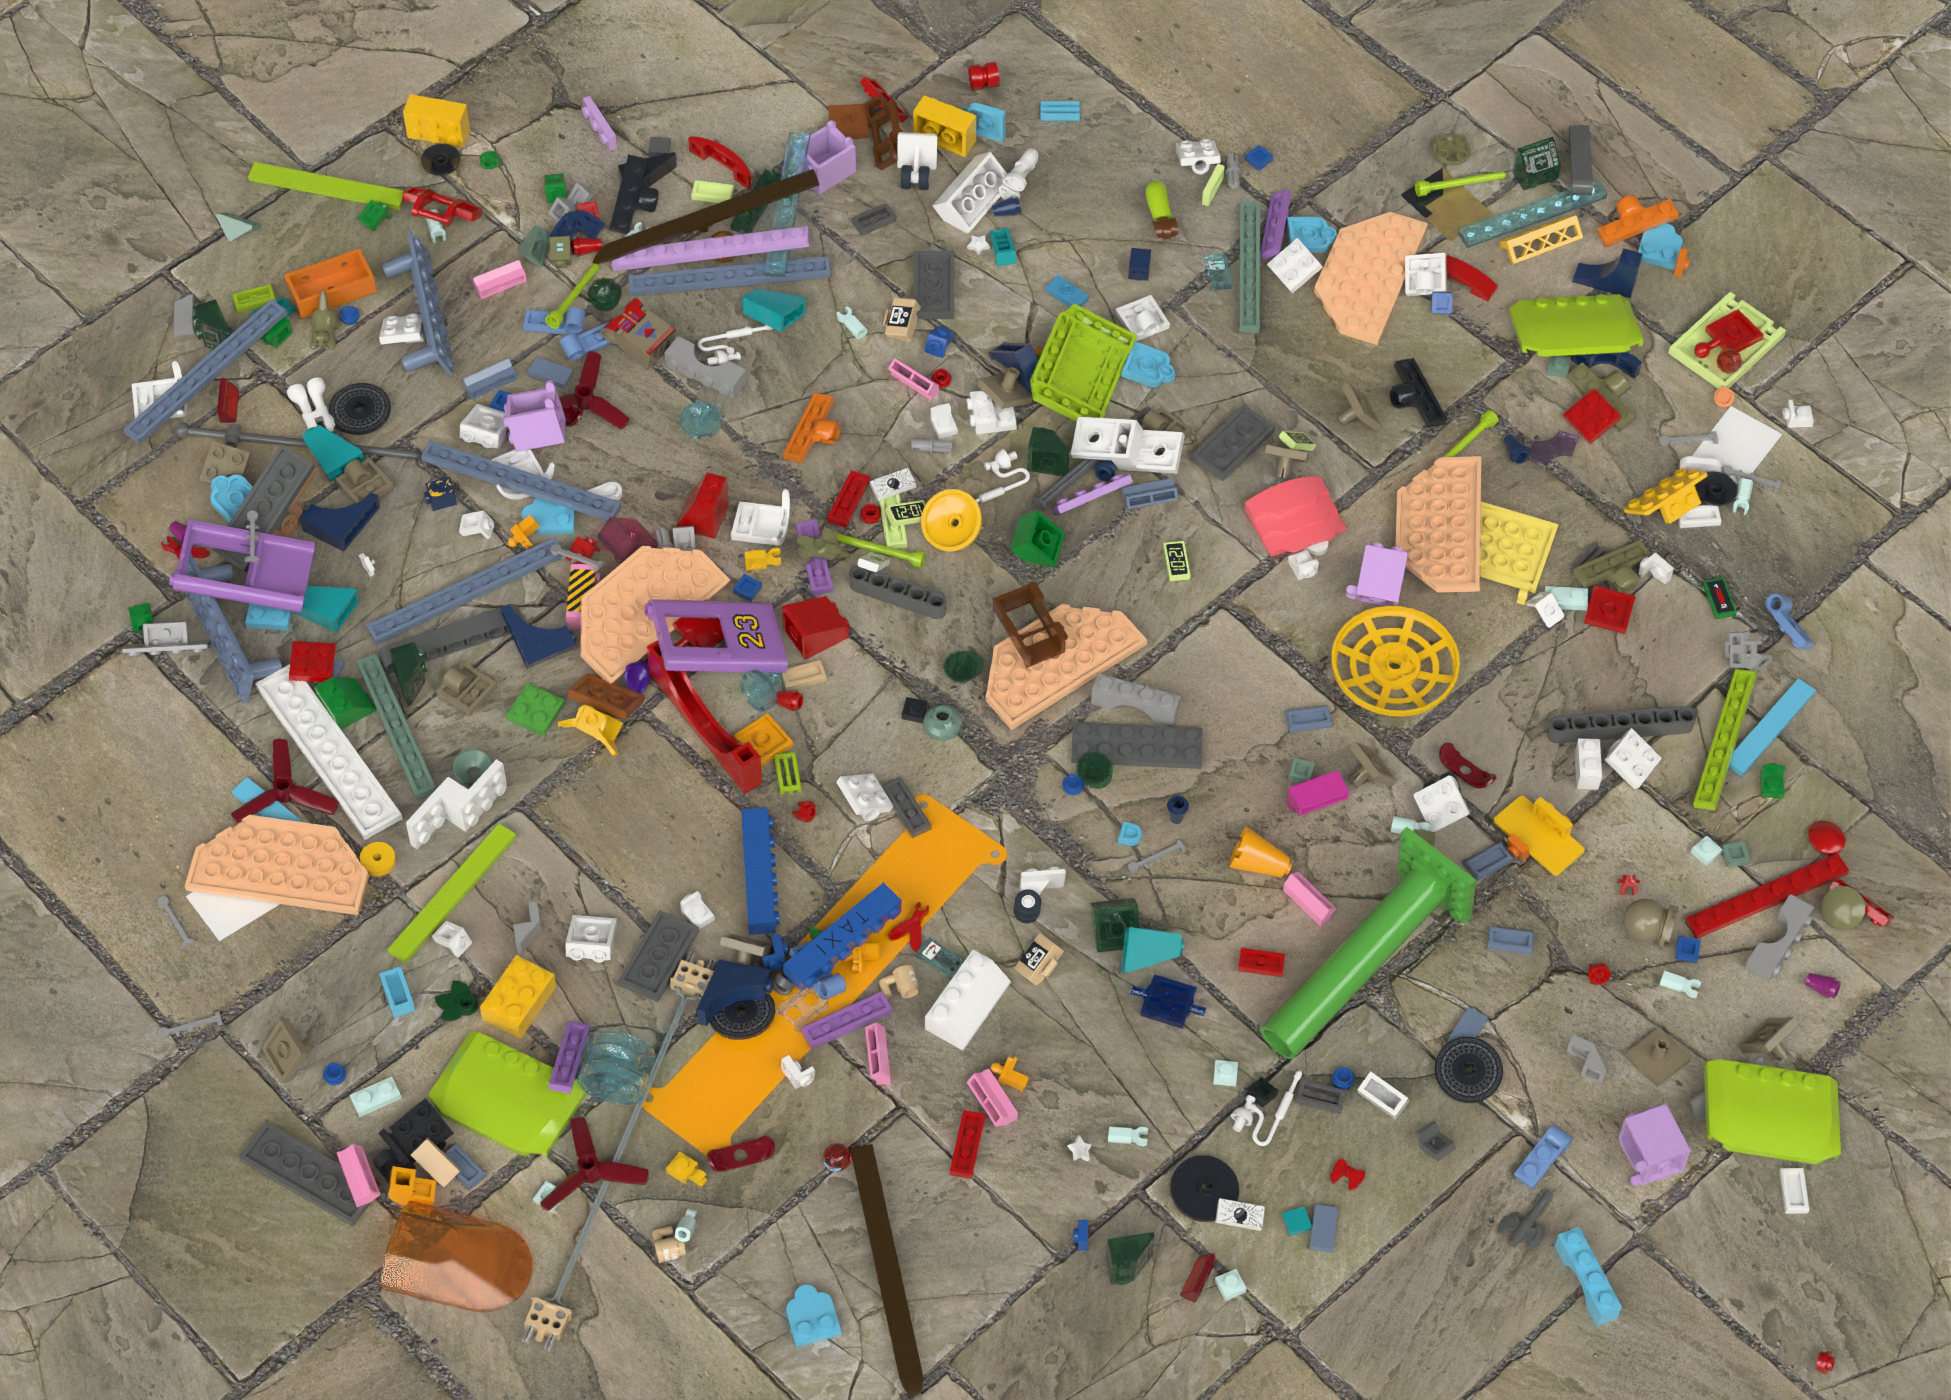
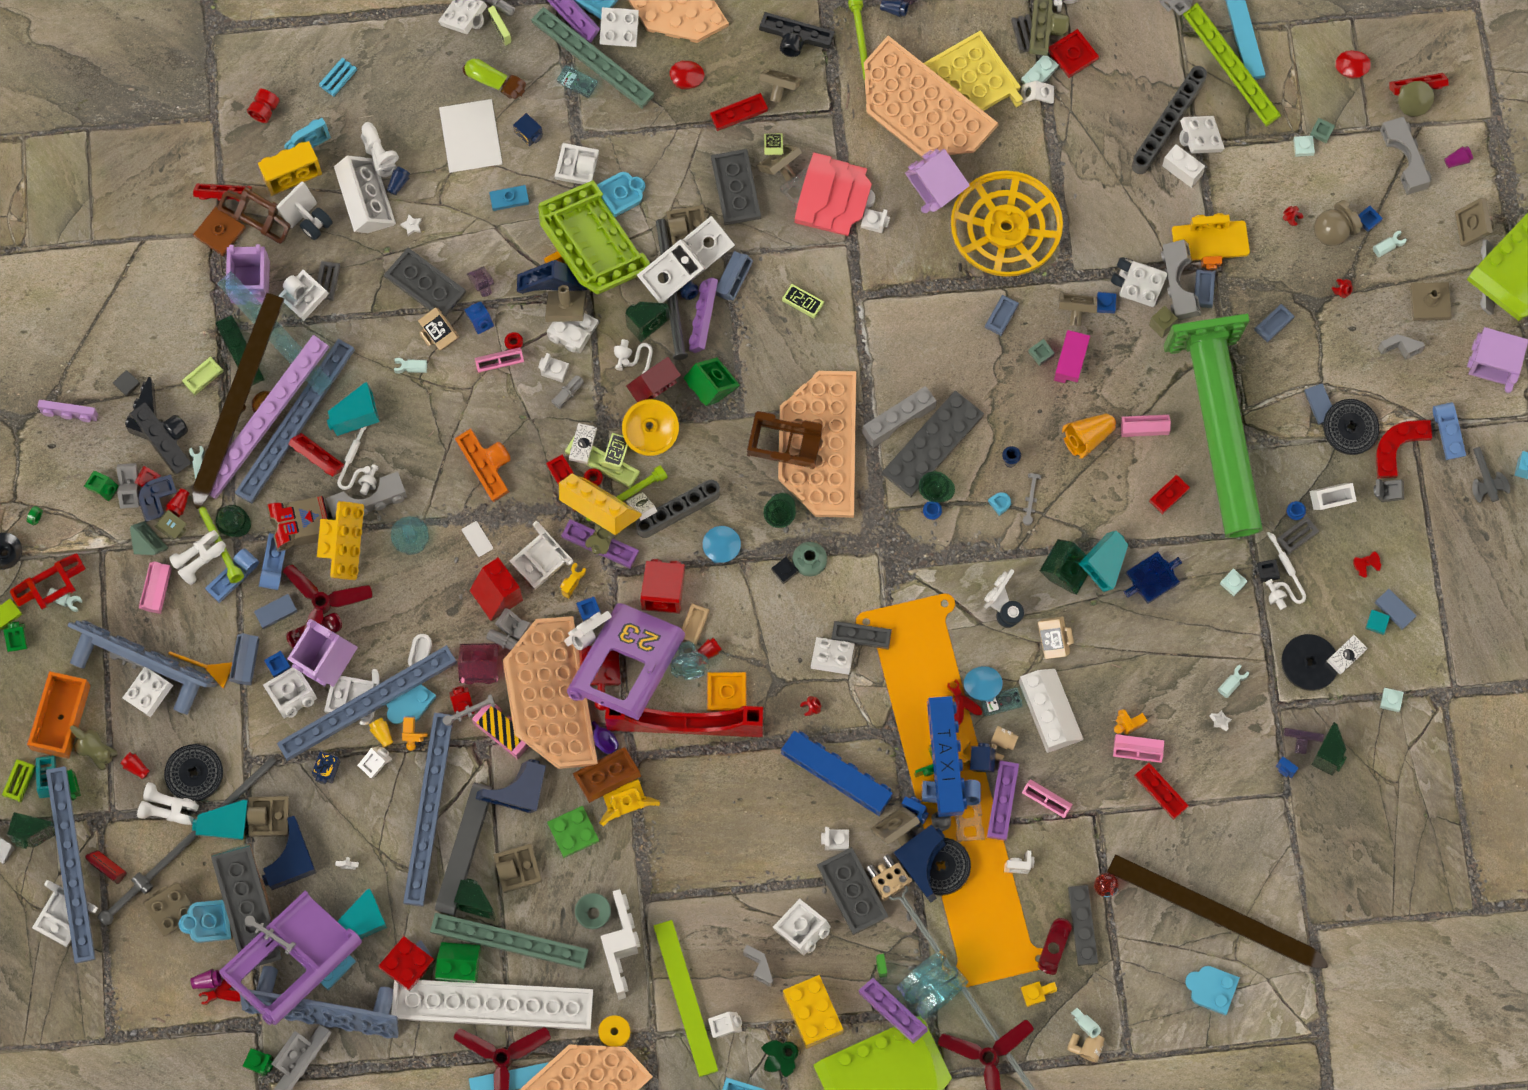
camera: 50 degrees left, 15 degrees up
blue plate [339,306,360,325] -> none
red slope [688,136,751,189] -> none
lime tile [774,752,802,795] -> none
teal slope [989,228,1016,266] -> none
dark red slope [1180,1253,1216,1303] -> none
light aqua bar [1391,816,1430,834] -> none
dark red piece [1439,743,1497,789] -> none
red plate [1685,853,1849,939] -> none
green bracket [1760,763,1785,799] -> none
none -> red cone [120,752,150,780]
none -> light orange piece [168,651,232,688]
none -> white piece [169,530,226,585]
none -> white plate [279,270,329,321]
none -> red plate [288,433,344,477]
none -> yellow bracket [317,501,364,580]
none -> yellow cone [369,718,394,748]
none -> white sticker [439,99,502,173]
none -> white sticker [462,521,493,557]
none -> tile [467,266,494,297]
none -> yellow slope [559,474,642,535]
none -> white plate [564,611,612,650]
none -> dark red brick [626,357,681,402]
none -> red hat [670,61,705,89]
none -> dark azure dish [703,526,741,563]
none -> red plate [710,93,768,131]
none -> bright green tile [876,954,887,978]
none -> dark azure dish [964,666,1003,702]
none -> dark blue brick [970,743,996,773]
none -> dark grey plate [1068,885,1098,966]
none -> blue plate [1097,292,1116,314]
none -> light grey arch [1161,240,1201,320]
none -> clear purple tile [1282,728,1324,755]
none -> red plate [1376,420,1432,479]

